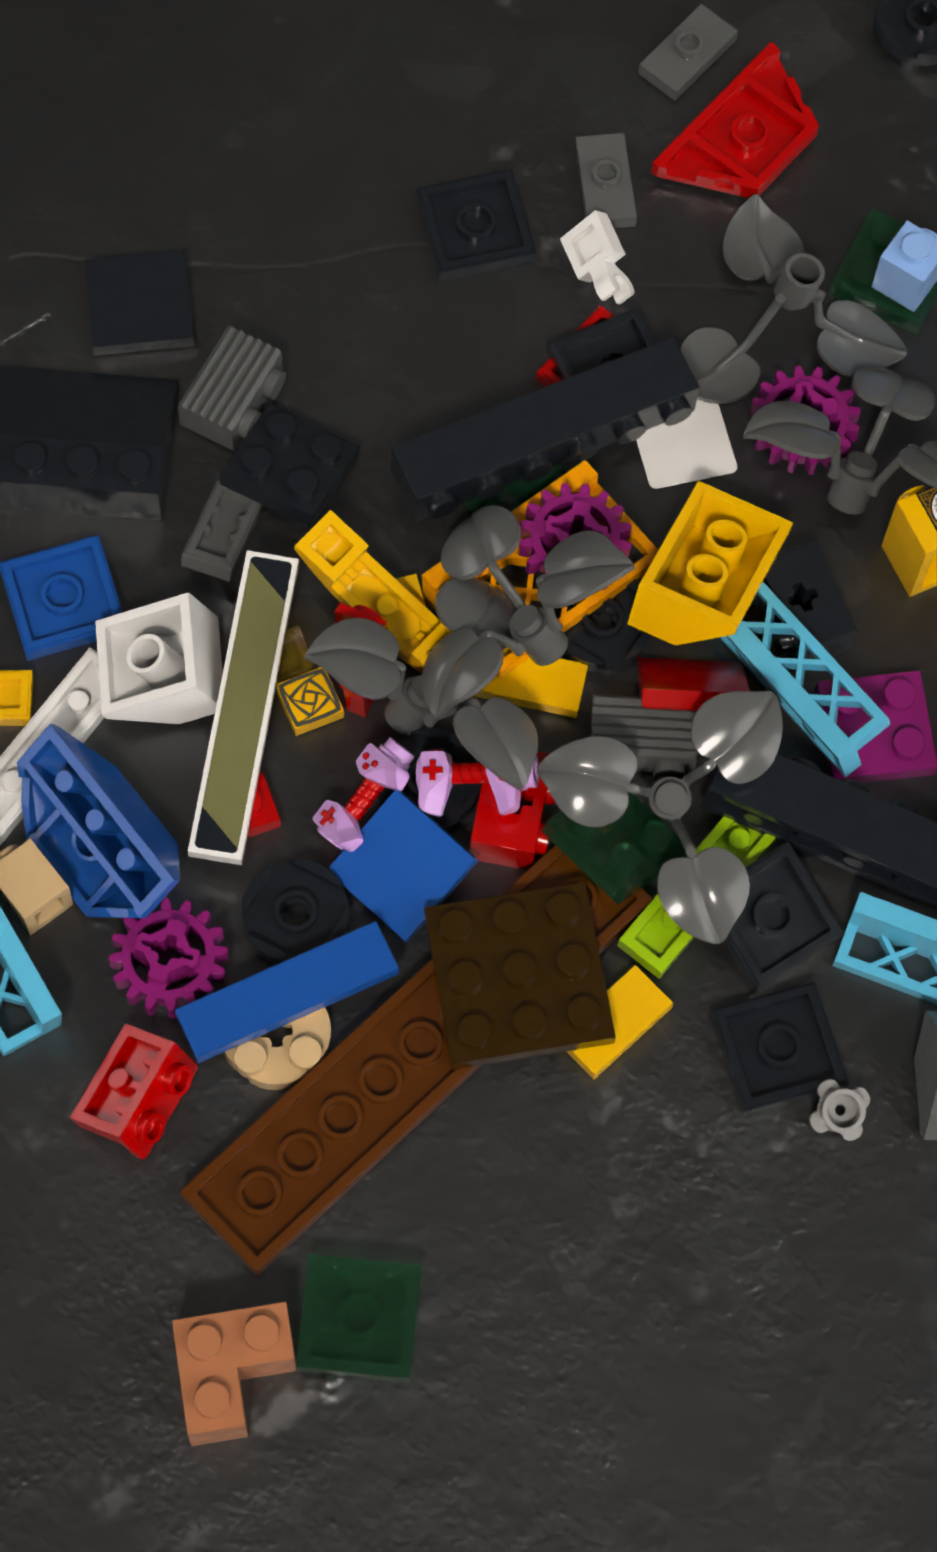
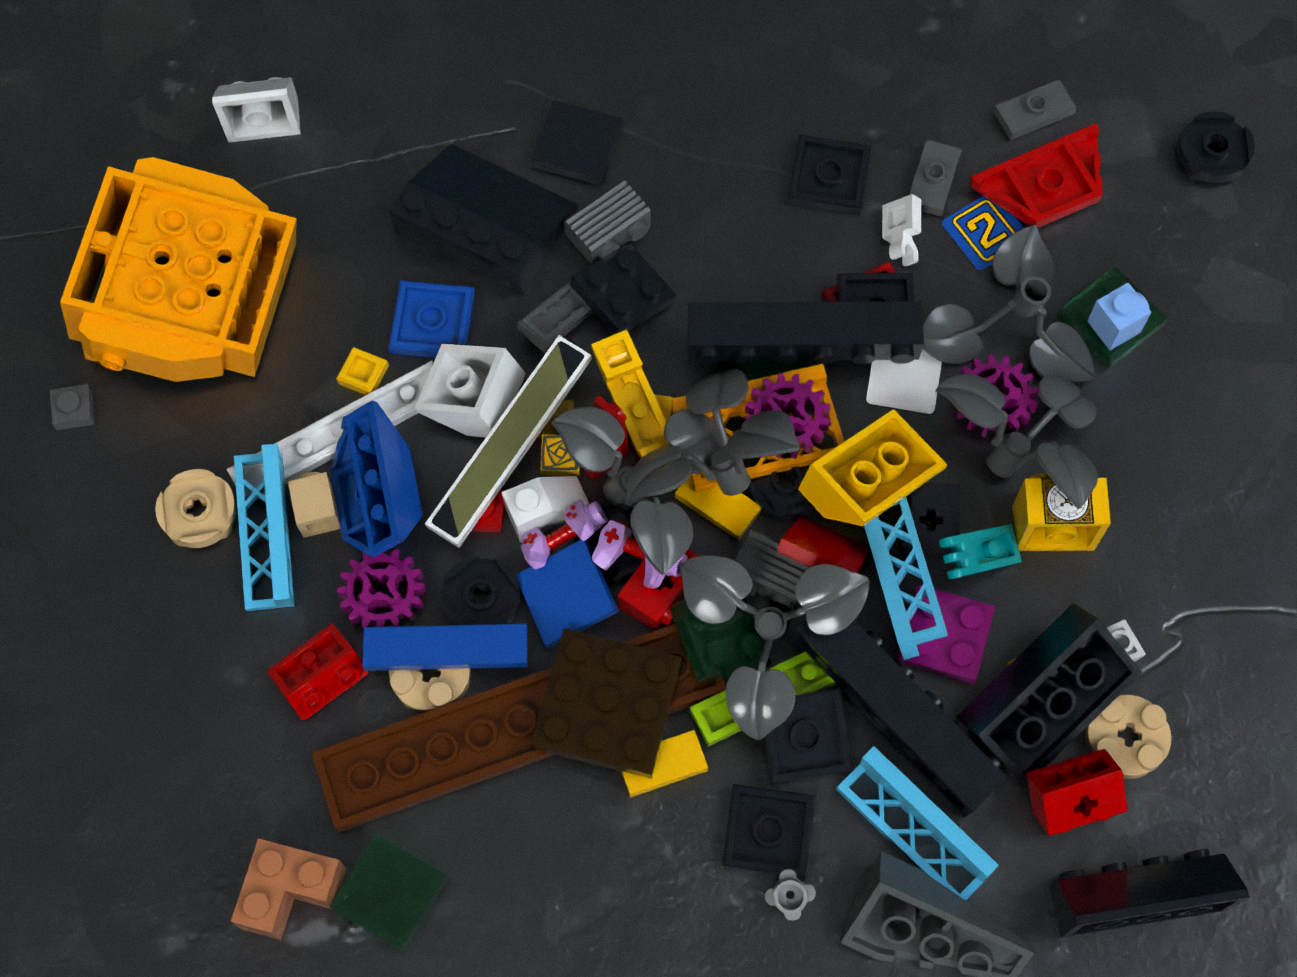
camera: 30 degrees right, 0 degrees up
none -> white slope [501,476,589,543]
none -> teal hinge [939,524,1022,580]
none -> sticker [942,196,1024,270]

